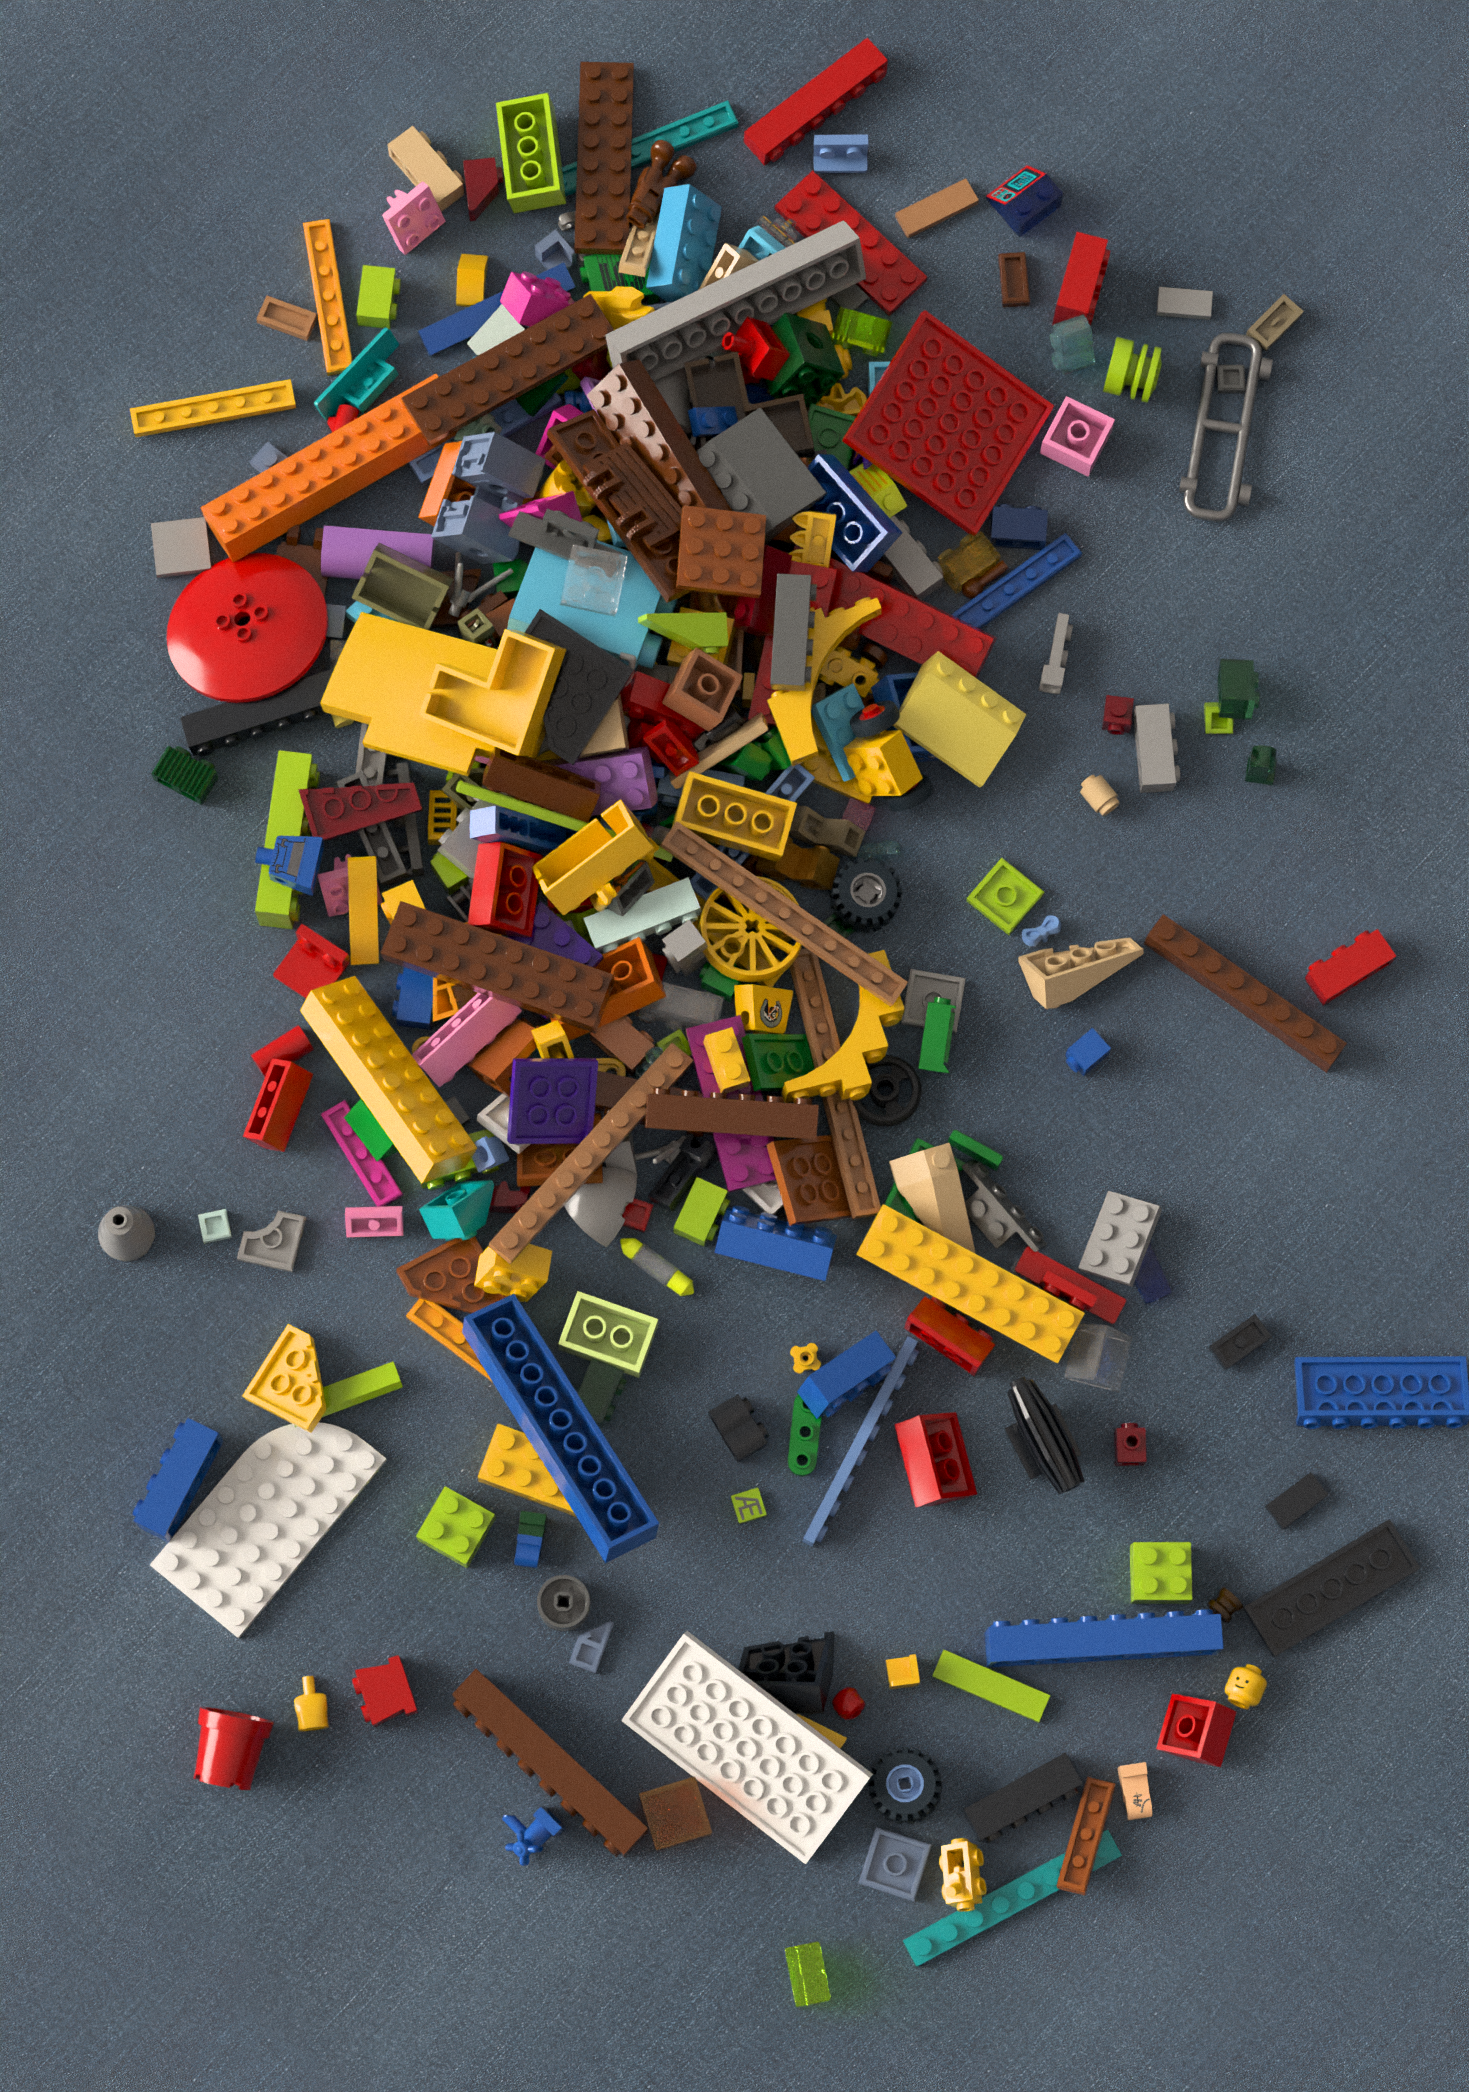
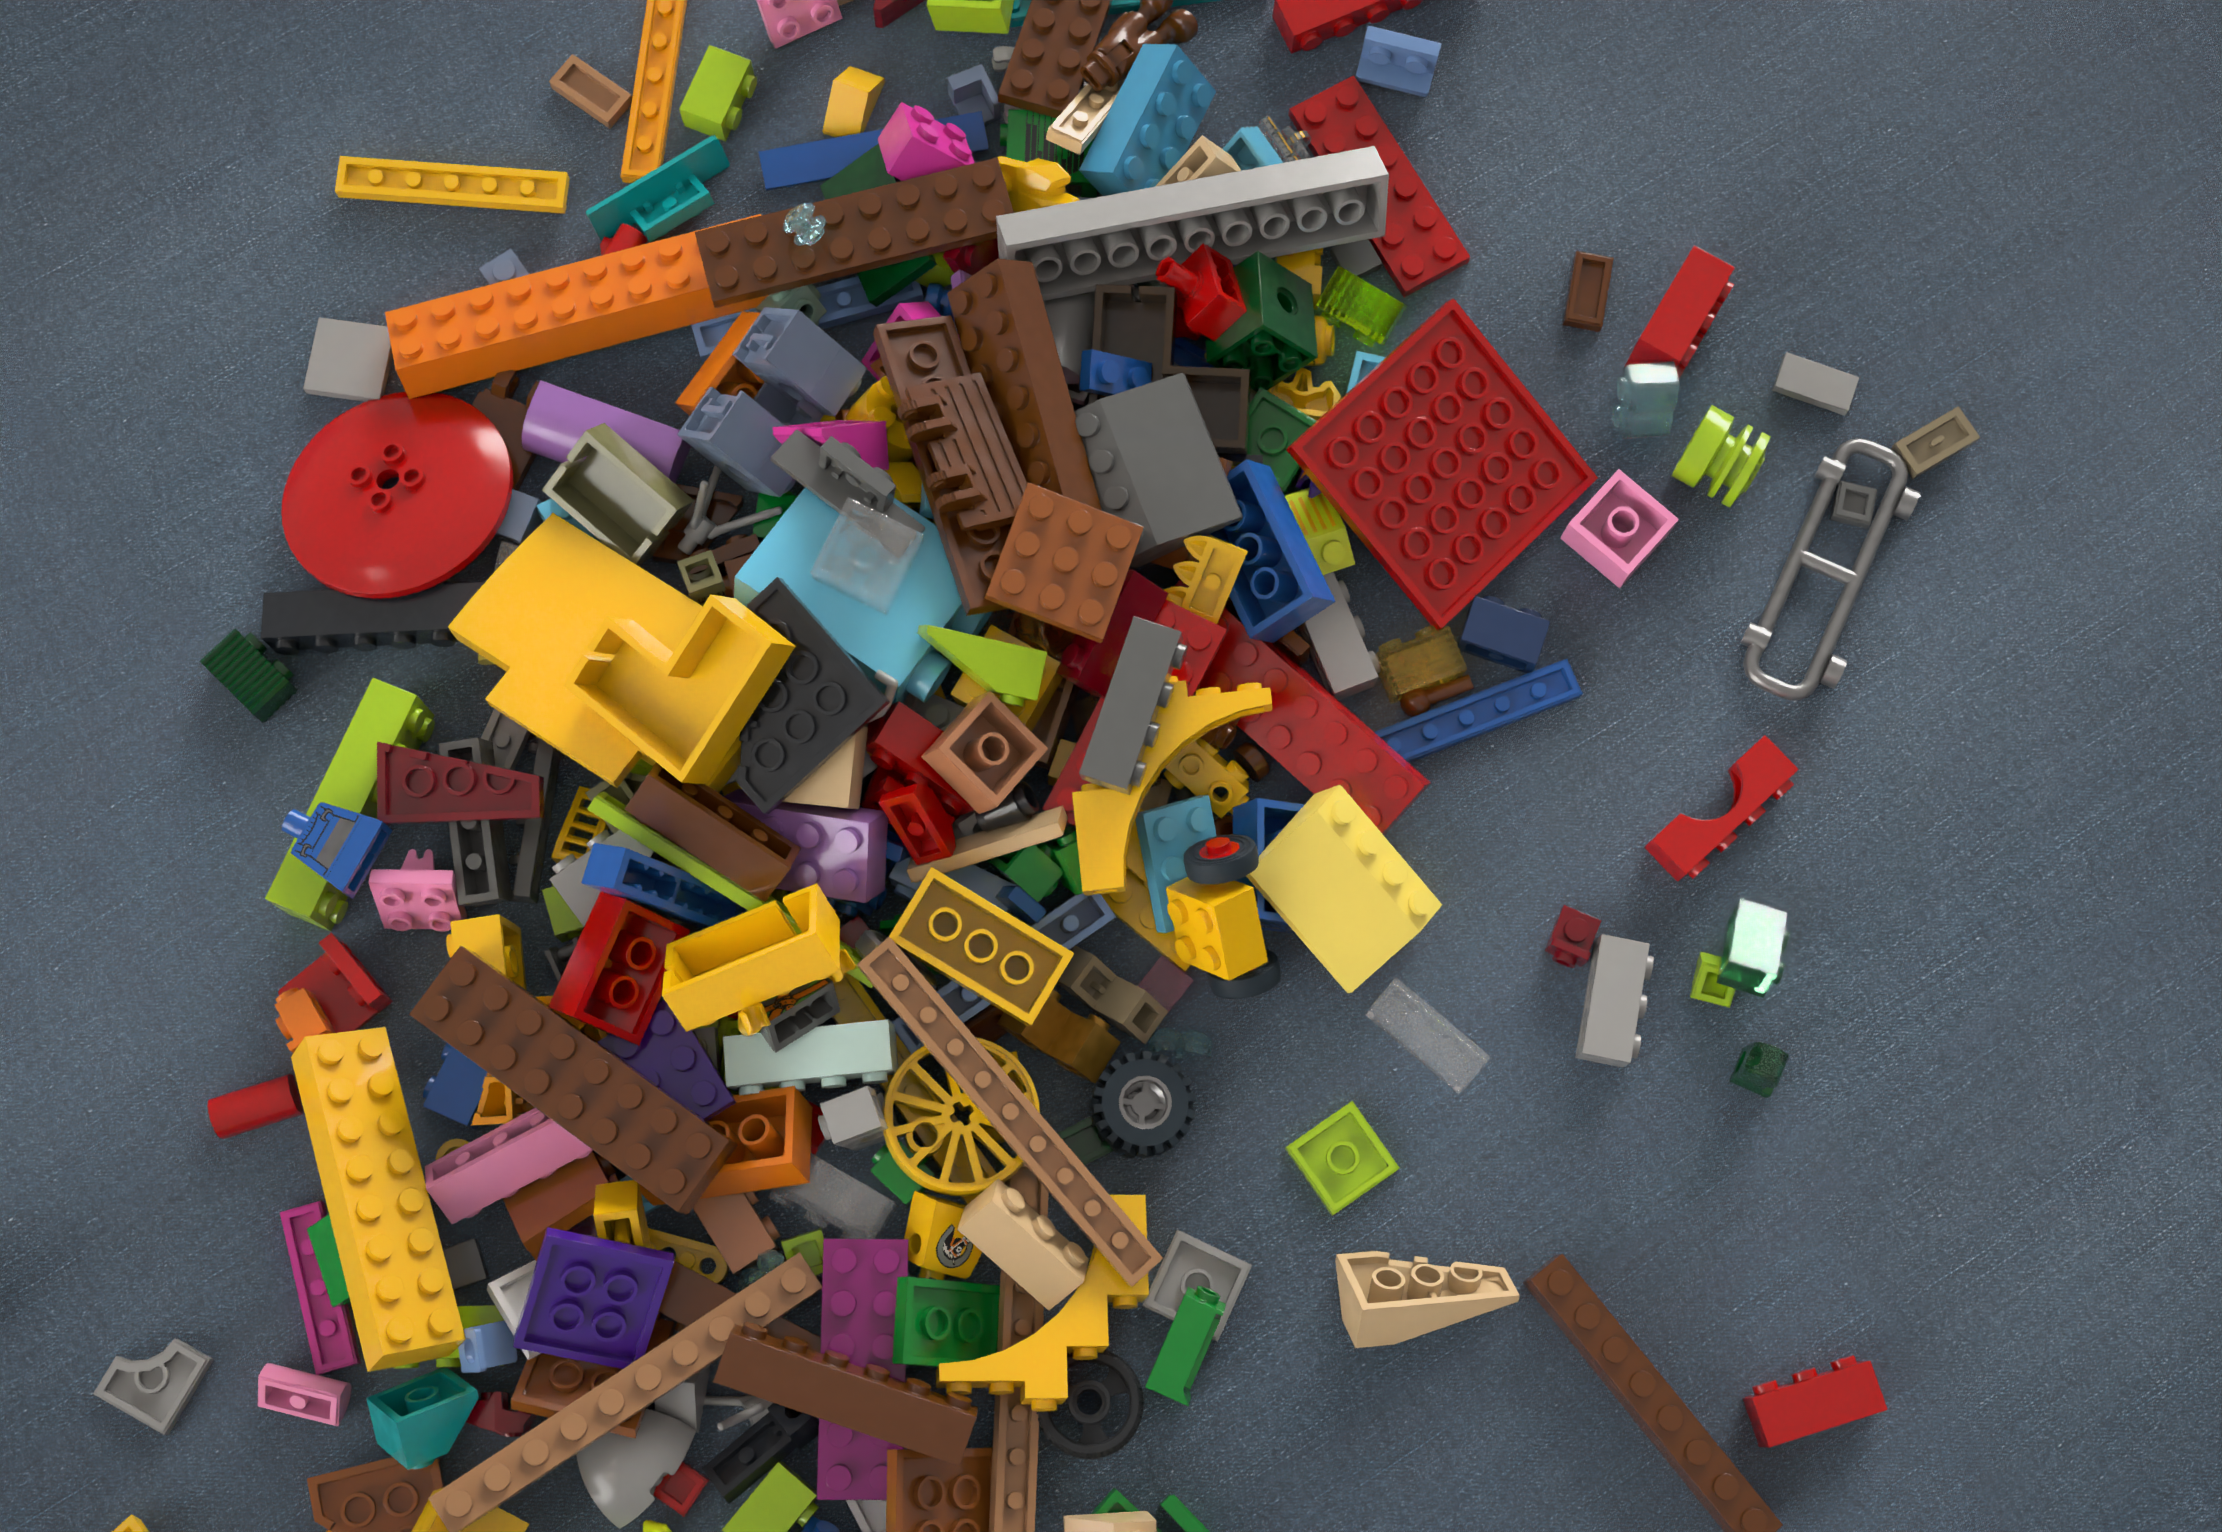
camera: 15 degrees right, 0 degrees up
light aqua tile [198,1209,232,1244] -> none
red brick [243,1058,313,1152] -> none
yellow tile [347,856,379,965] -> none
yellow brick [703,1027,750,1093] -> none
medium nougat tile [895,178,979,238] -> none
clear blue slope [986,165,1063,237] -> none
medium blue piece [1022,915,1061,946] -> none
light grey plate [1039,613,1073,694] -> none
blue brick [1065,1028,1111,1076] -> none
tan brick [1080,774,1120,816] -> none
none -> orange brick [274,988,336,1053]
none -> clear light blue wheel [782,203,826,246]
none -> tan brick [957,1178,1089,1310]
none -> blue tile [995,886,1046,923]
none -> clear brick [1365,977,1491,1094]
none -> red arch [1644,735,1799,882]

